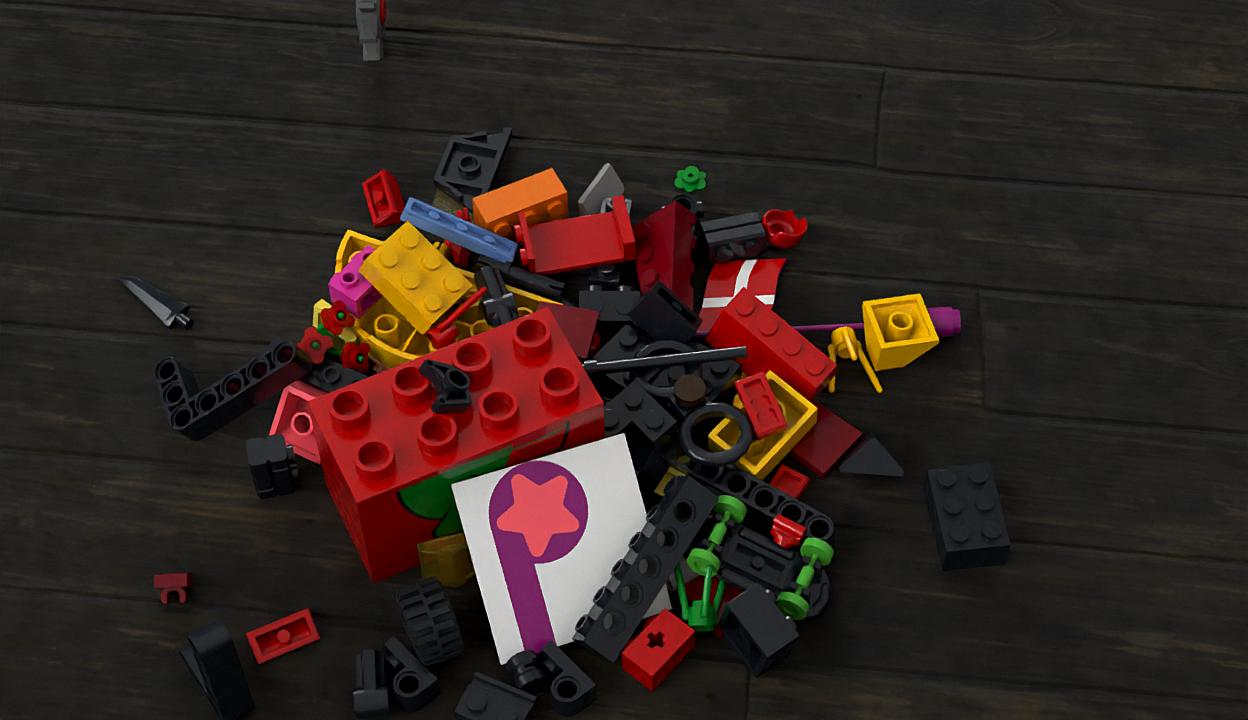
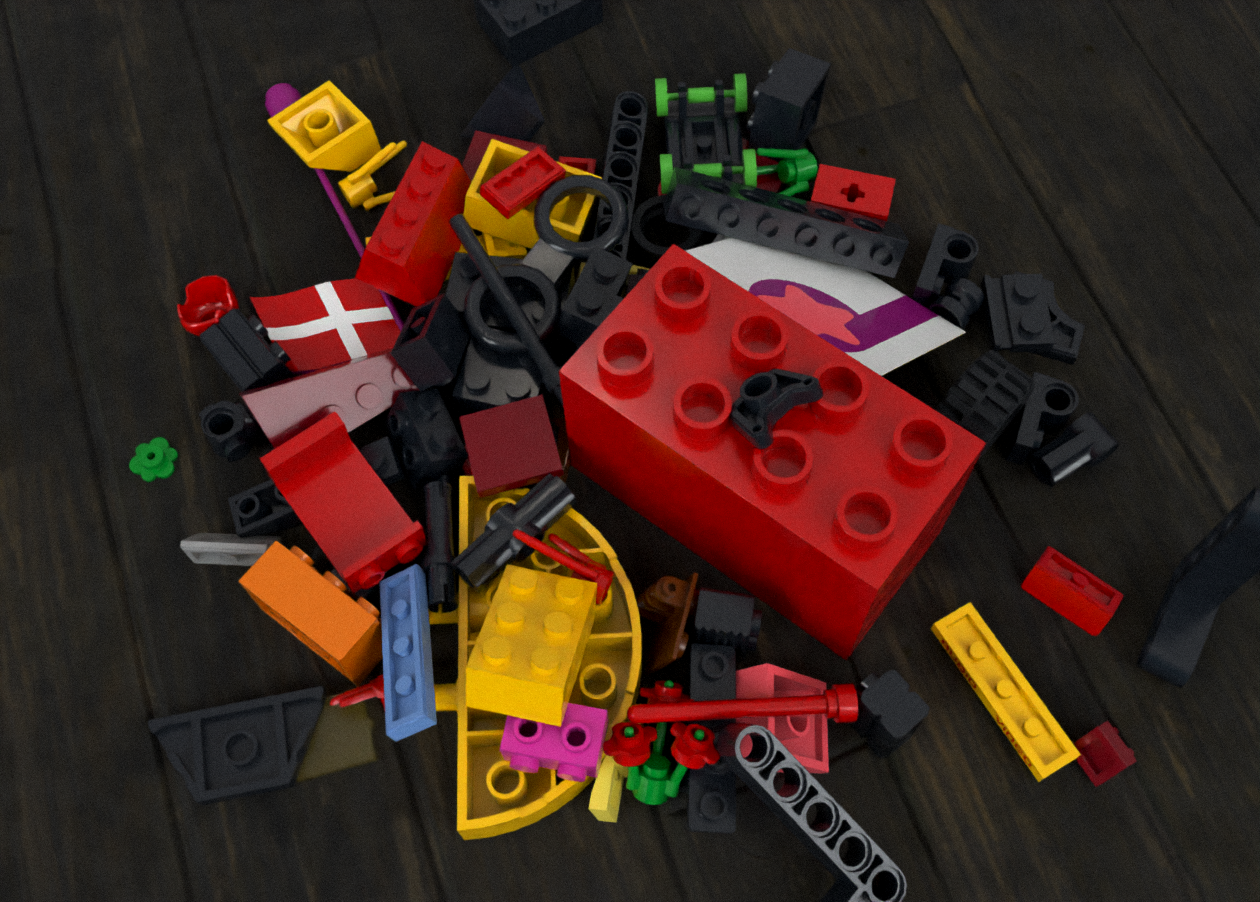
camera: 115 degrees left, 10 degrees up
red slope [362,169,405,228] -> none
dark brown tile [674,375,706,407] -> none
red plate [770,514,807,548] -> none
none -> red piece [627,683,858,724]
none -> yellow plate [931,602,1081,782]

